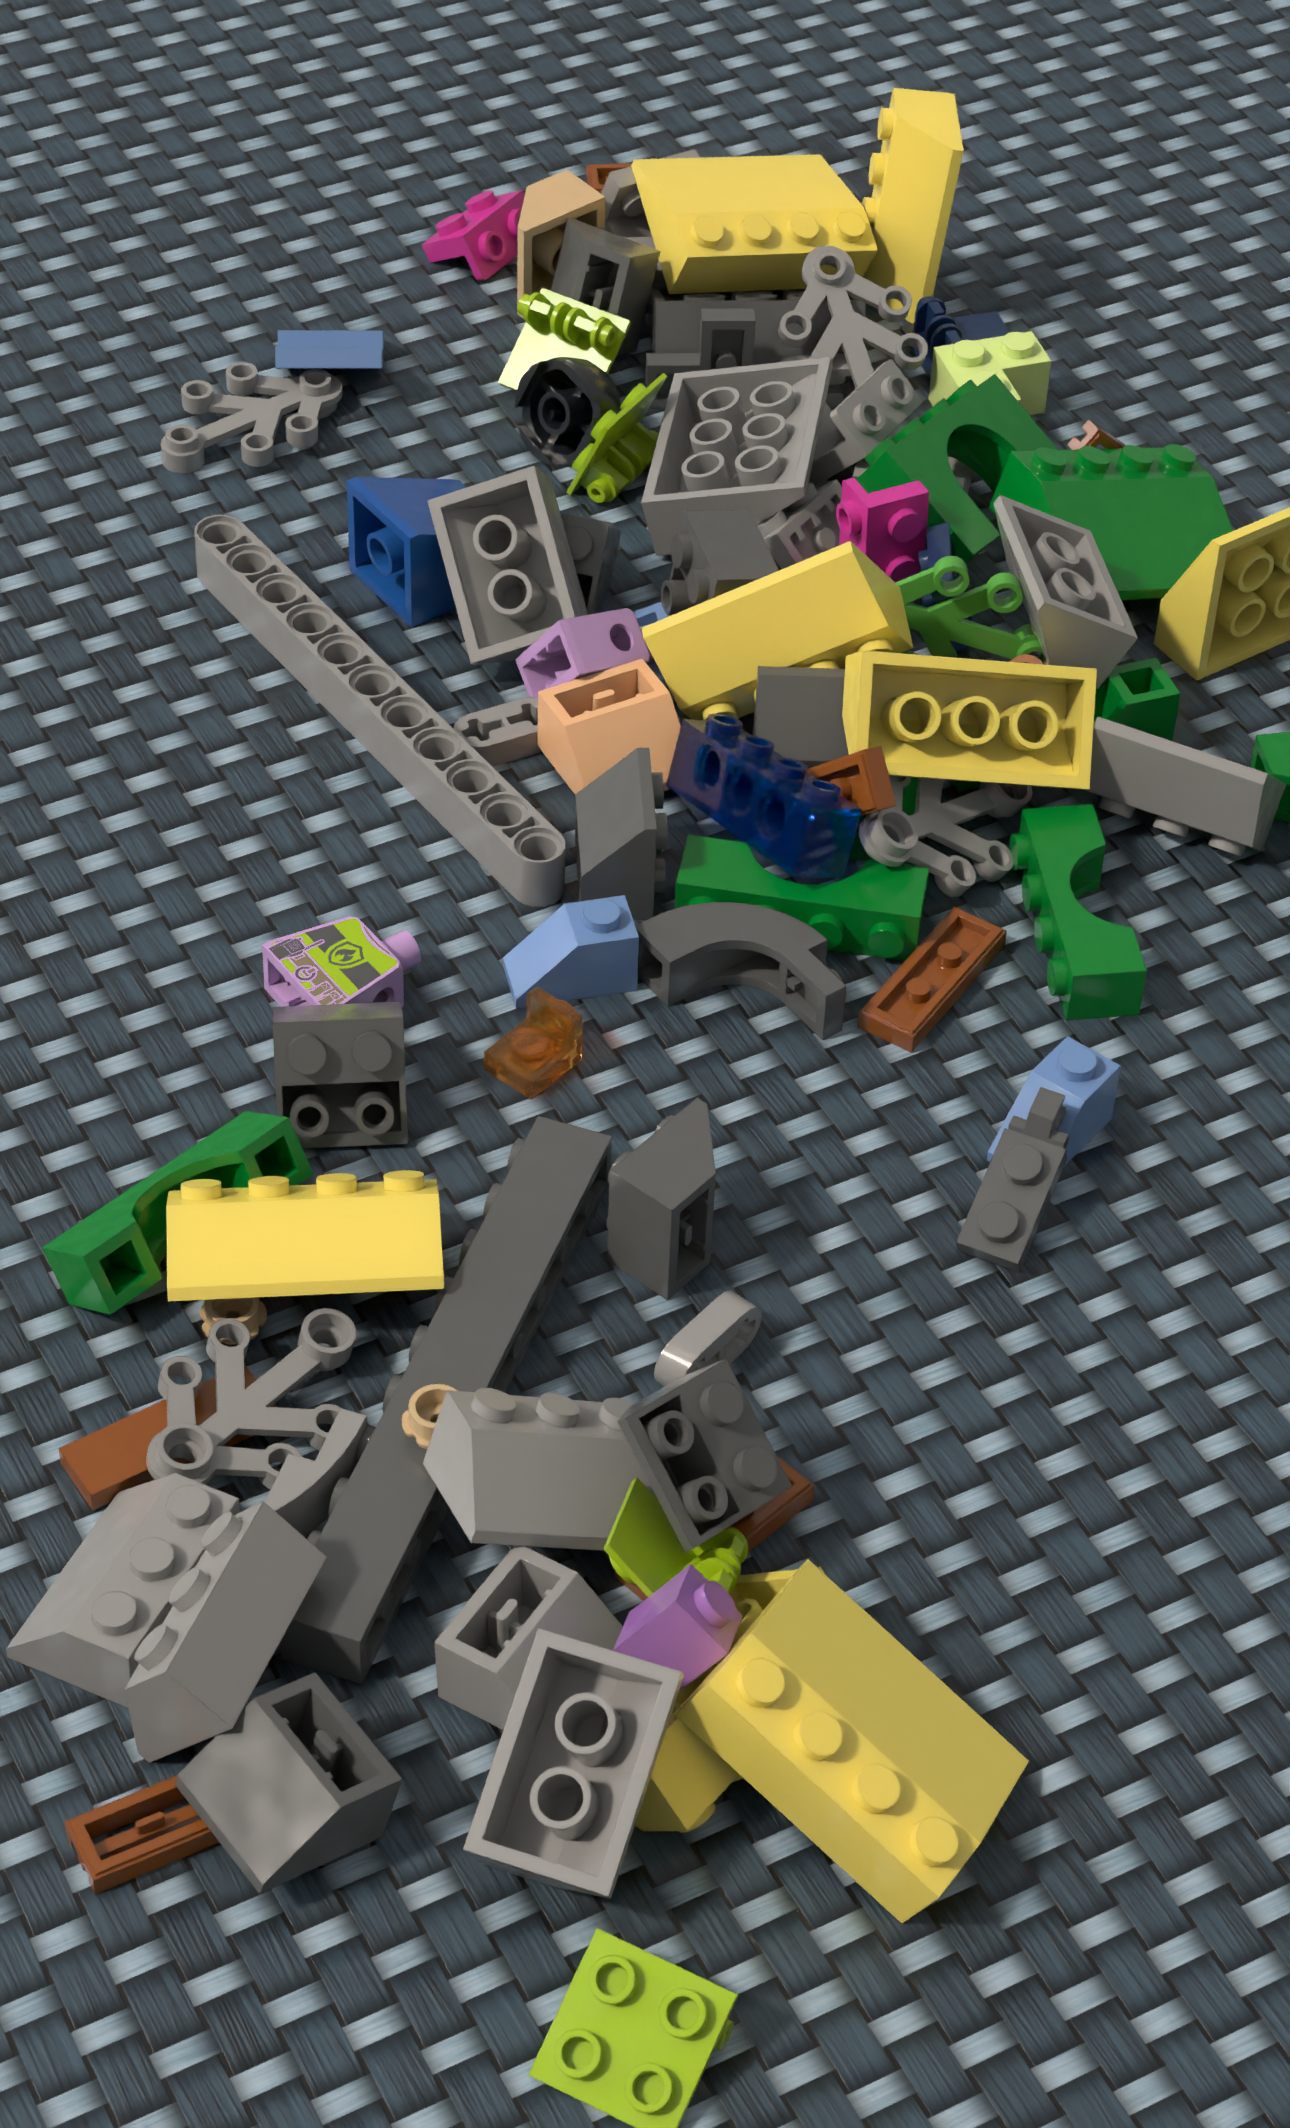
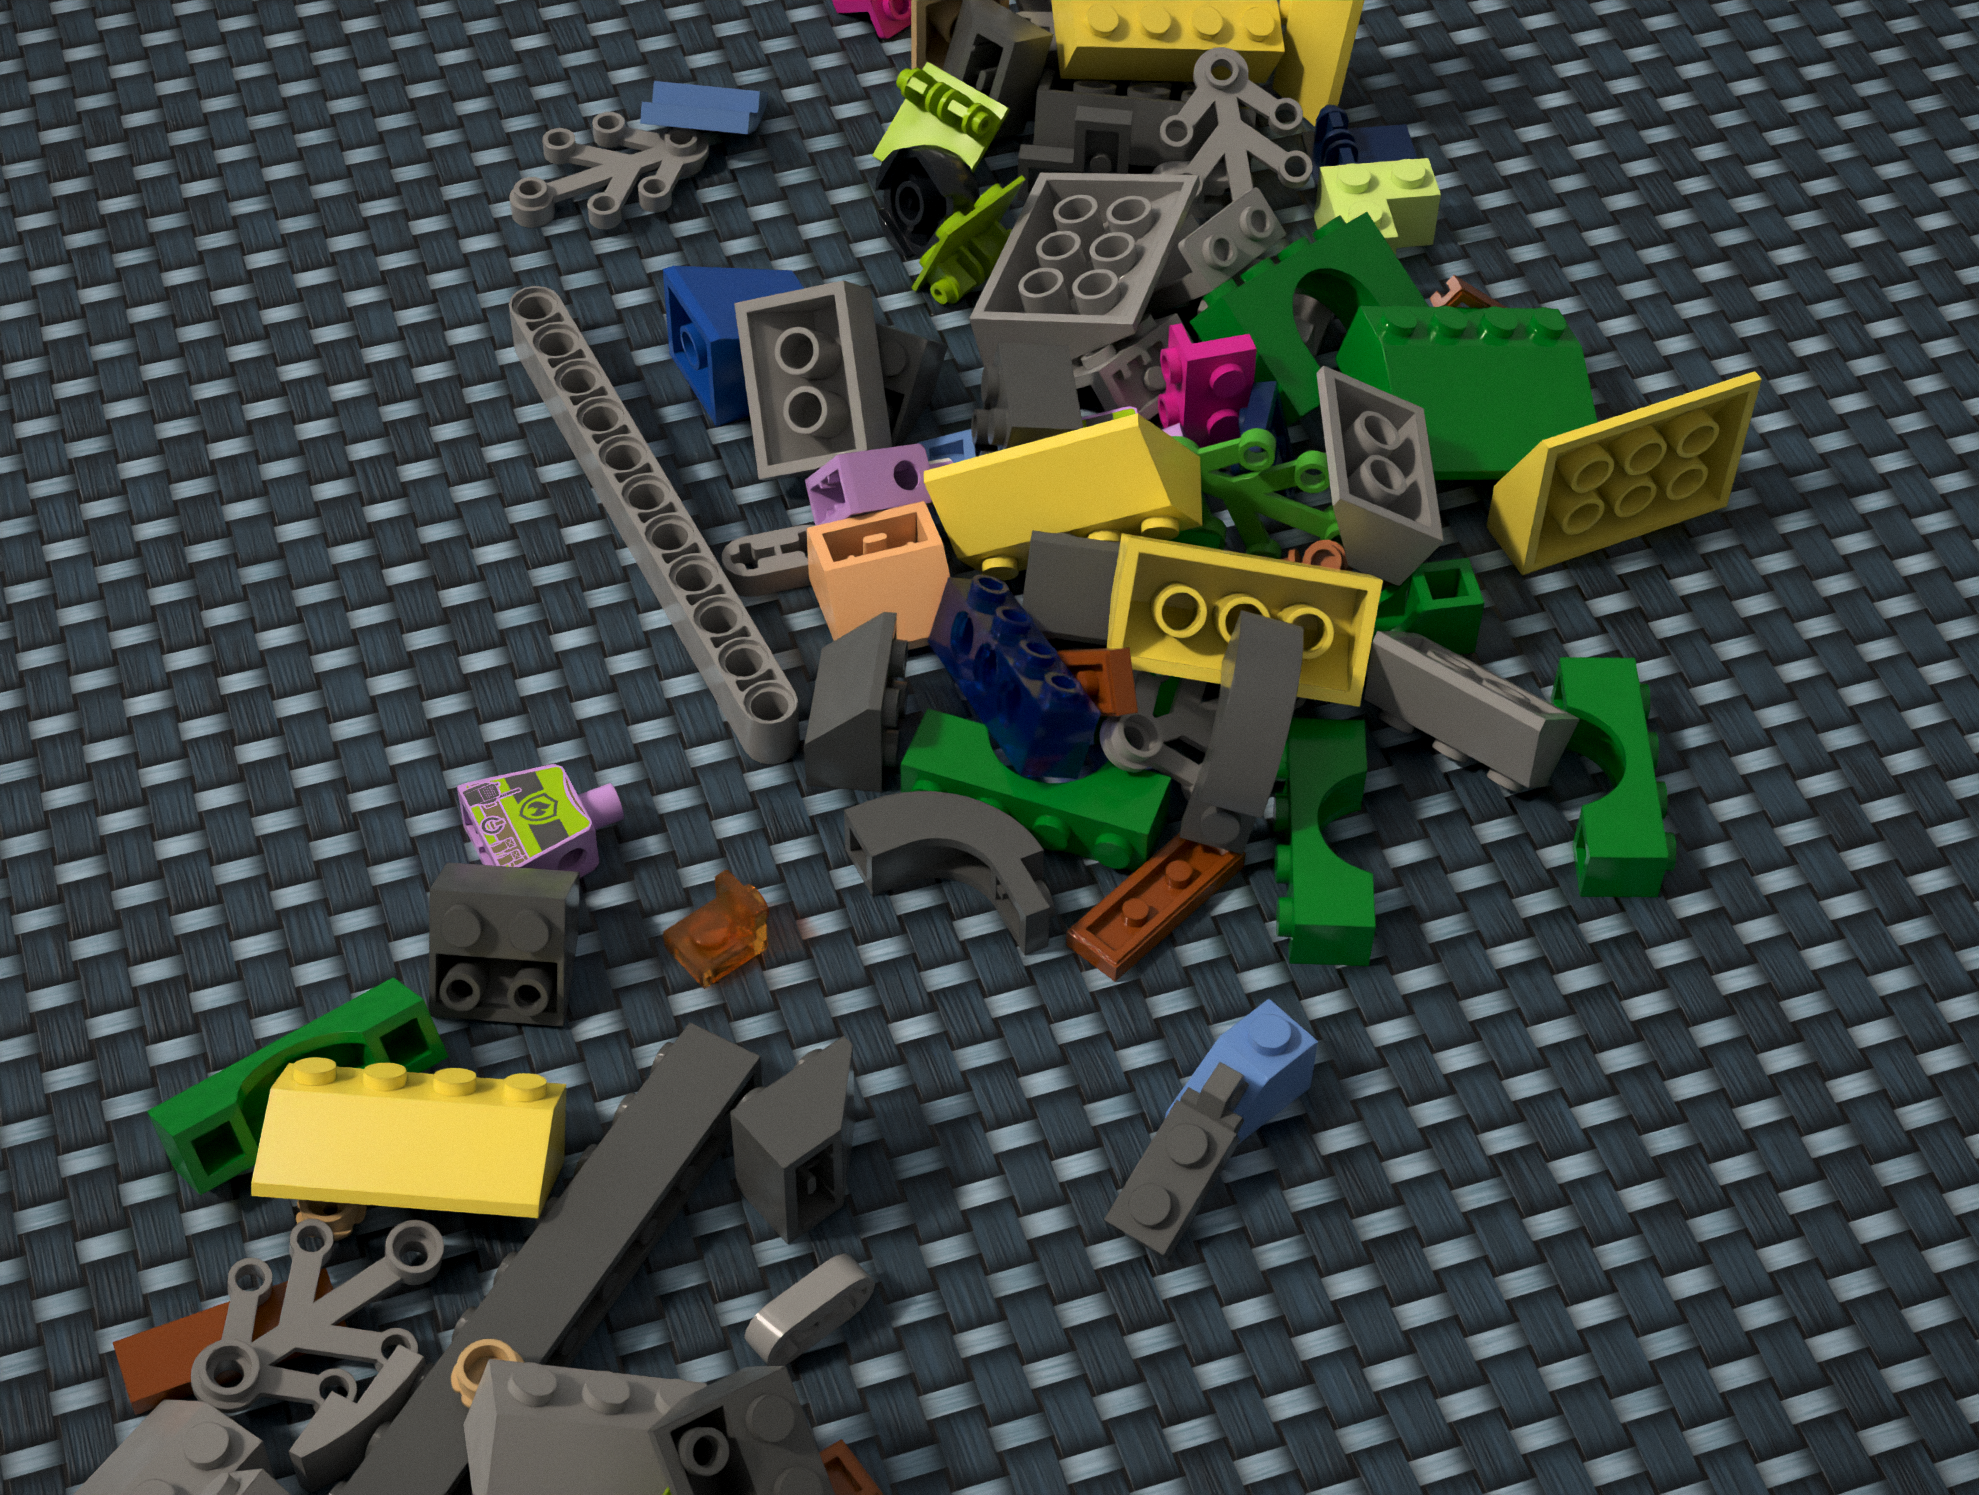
camera: 10 degrees right, 5 degrees up
medium blue slope [503,895,639,1009] -> none
none -> dark grey arch [1180,610,1304,854]

